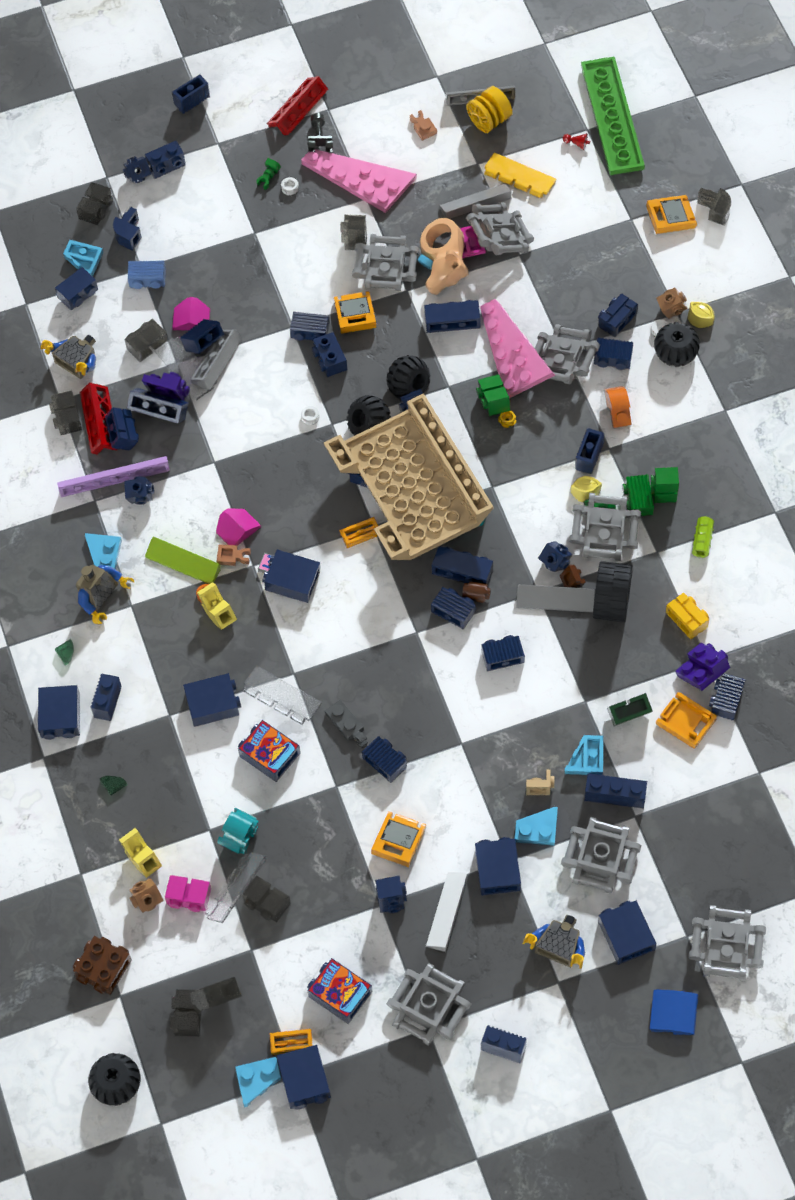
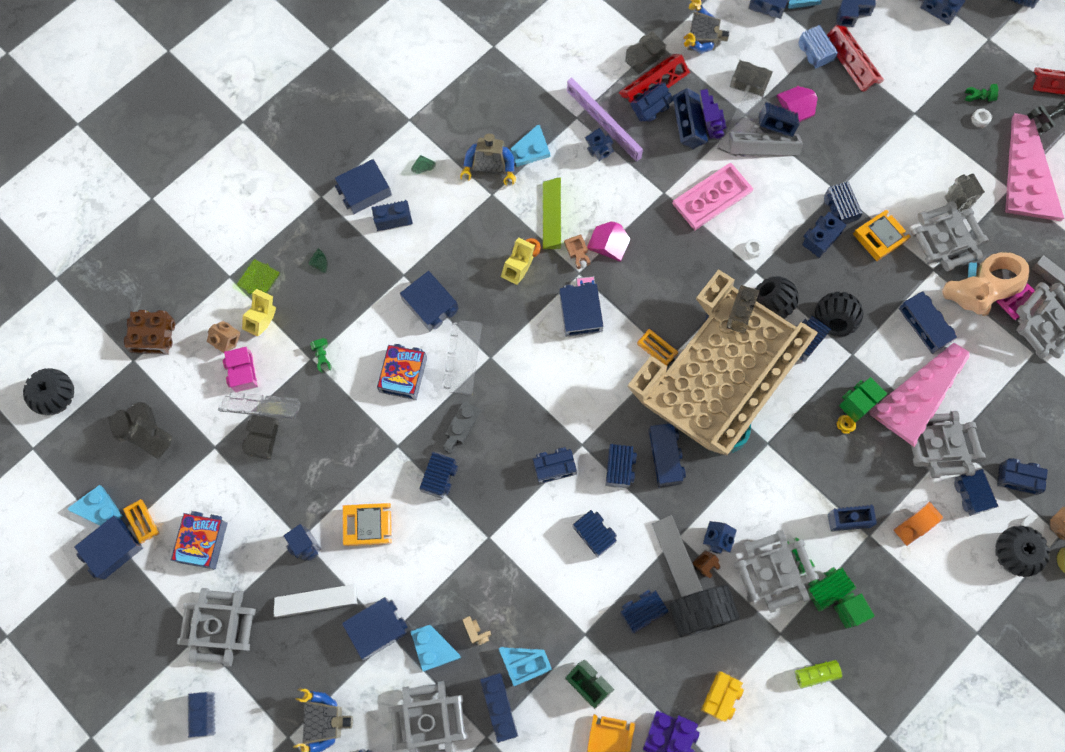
camera: 65 degrees right, 10 degrees up
teal brick [217,807,259,854] -> none
reddish brown brick [462,581,491,603] -> none
light yellow hat [570,476,602,502] -> none
none -> clear neon green piece [236,259,280,295]
none -> green piece [310,338,332,373]
none -> dark blue brick [533,447,577,484]
none -> dark blue brick [620,590,669,634]
none -> bright pink plate [672,162,753,231]
none -> clear smoke piece [726,285,760,334]
none -> fence [827,25,884,91]

